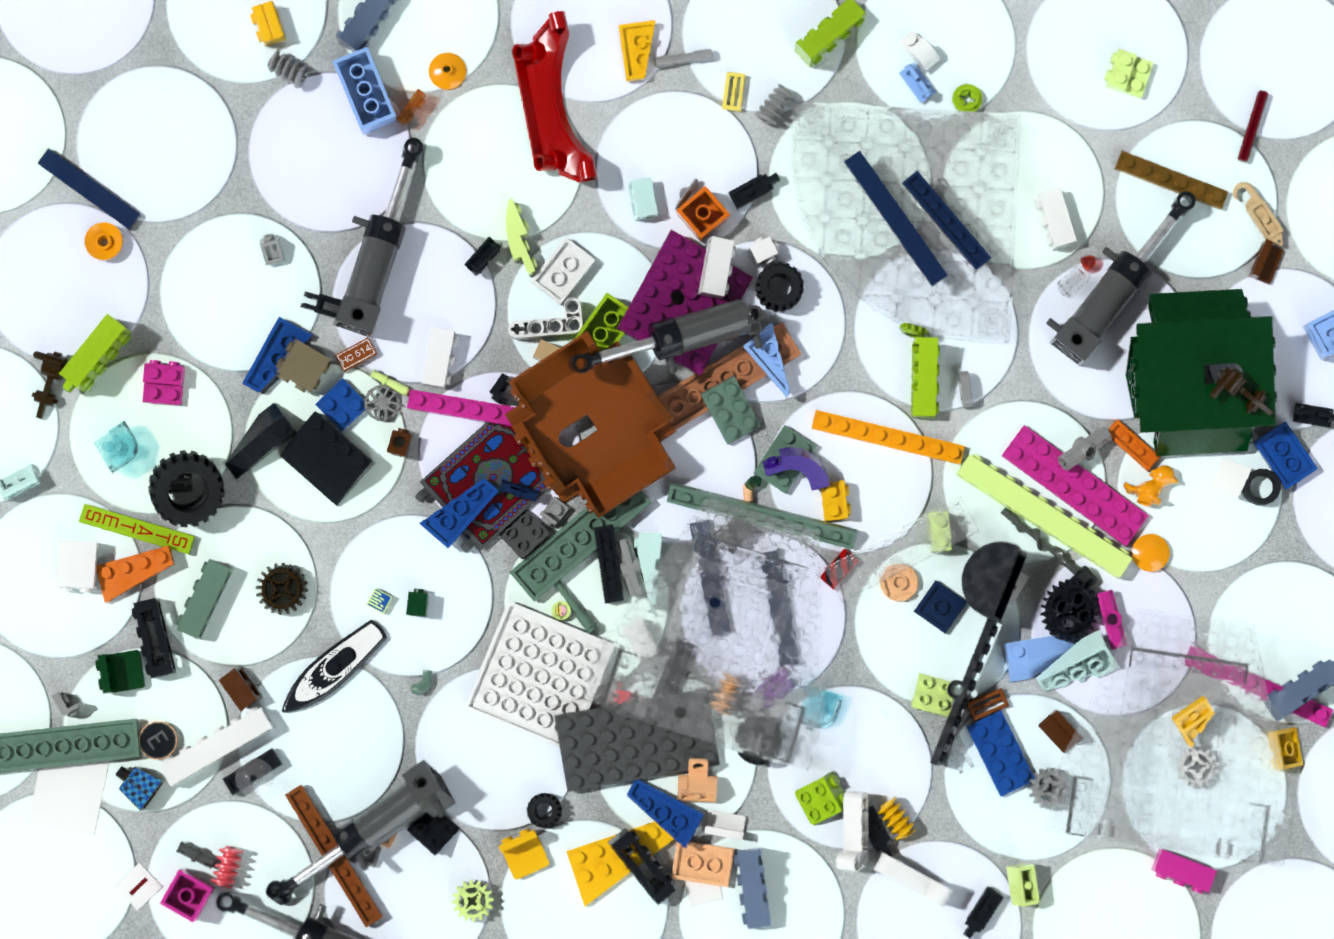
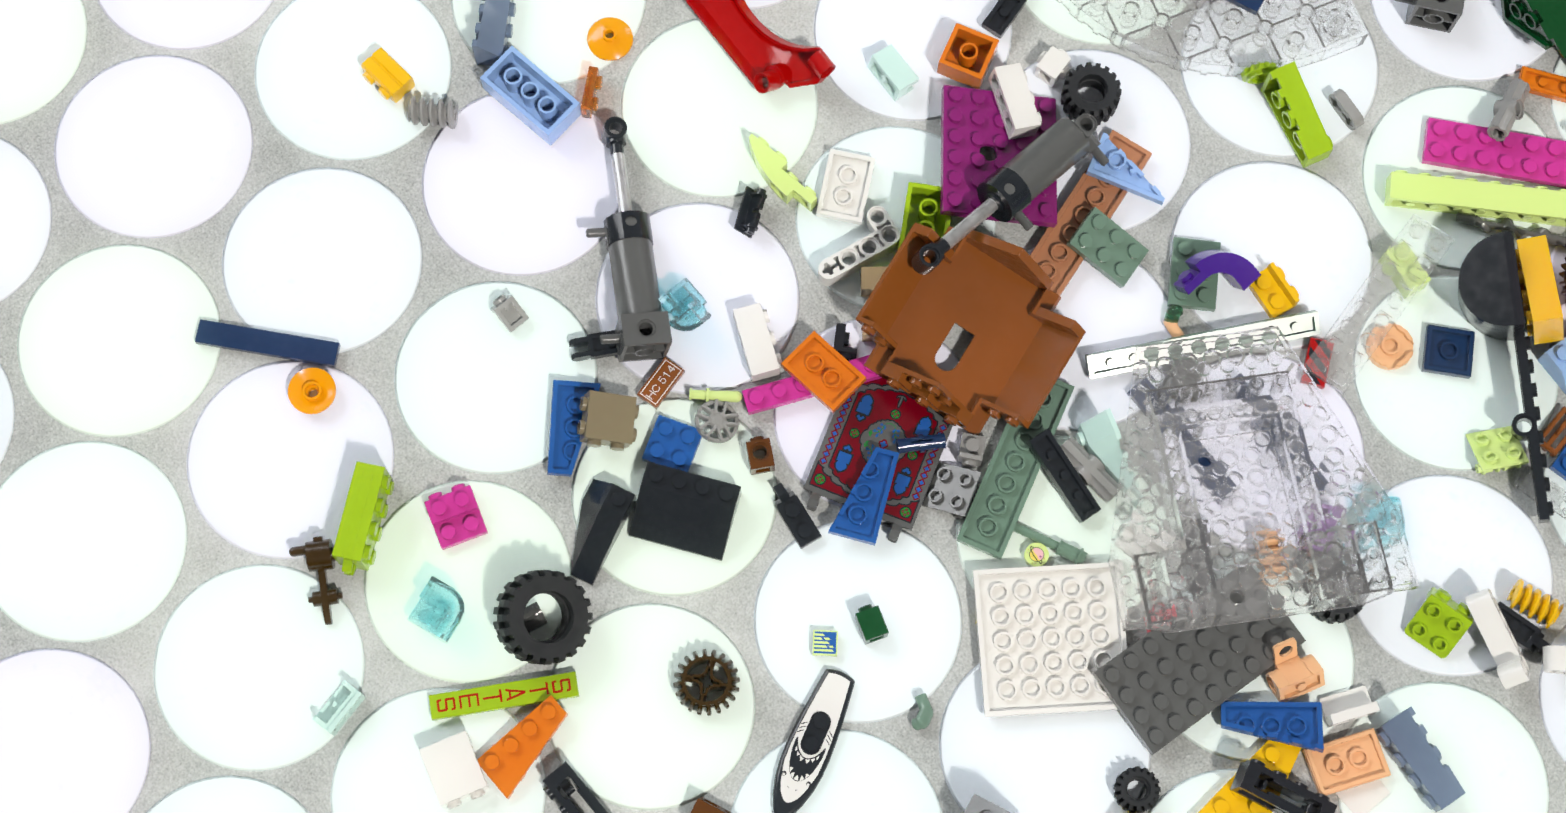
camera: 25 degrees left, 10 degrees down
sand green brick [176,559,233,639] -> none
light grey piece [675,178,698,210] -> none
light orange plate [811,410,965,465] -> none
none -> clear light blue brick [659,278,711,331]
none -> black hinge [773,483,822,549]
none -> orange plate [781,331,866,413]
none -> yellow brick [1515,235,1564,345]

